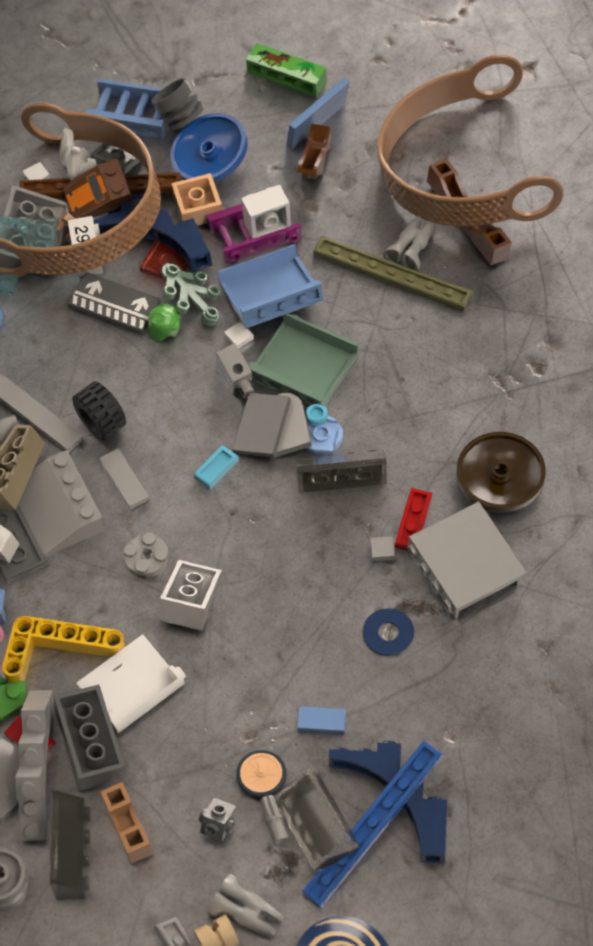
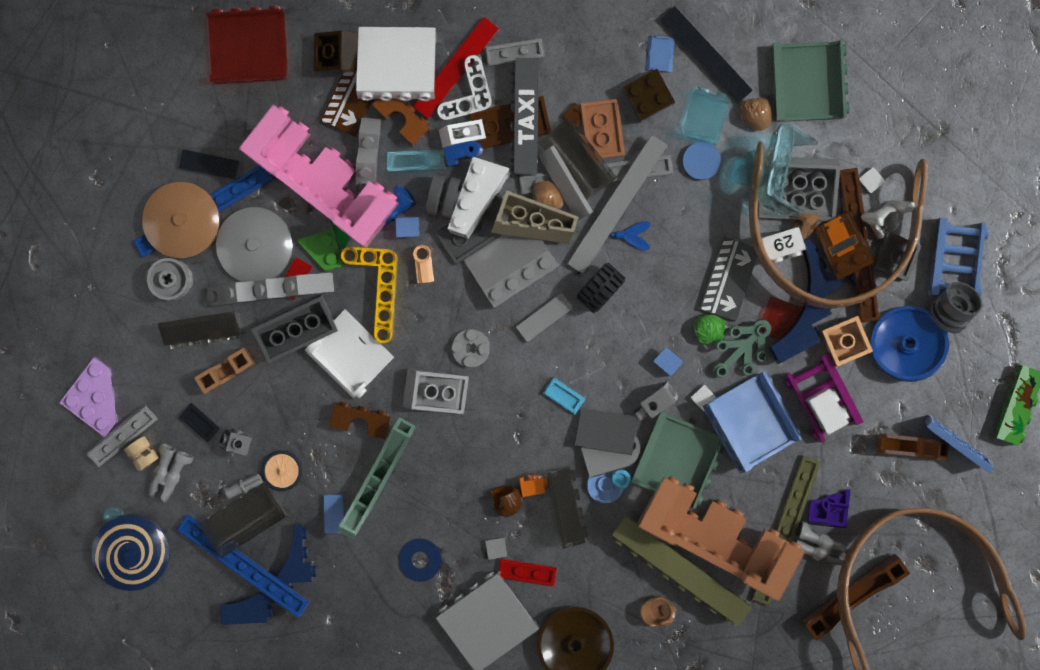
camera: 75 degrees right, 30 degrees up
none -> black tile [179,403,221,442]
none -> reddish brown arch [329,401,392,439]
none -> sand green arch [337,417,416,540]
none -> light nougat piece [413,245,434,283]
none -> reddish brown hair [491,486,523,517]
none -> orange brick [519,474,548,497]
none -> blue piece [610,221,650,250]
none -> olive brick [611,513,752,626]
none -> nougat brick [637,476,805,601]
none -> medium nougat hair [640,595,676,627]
none -> medium blue panel [653,348,683,376]
none -> dark purple slope [808,489,851,528]

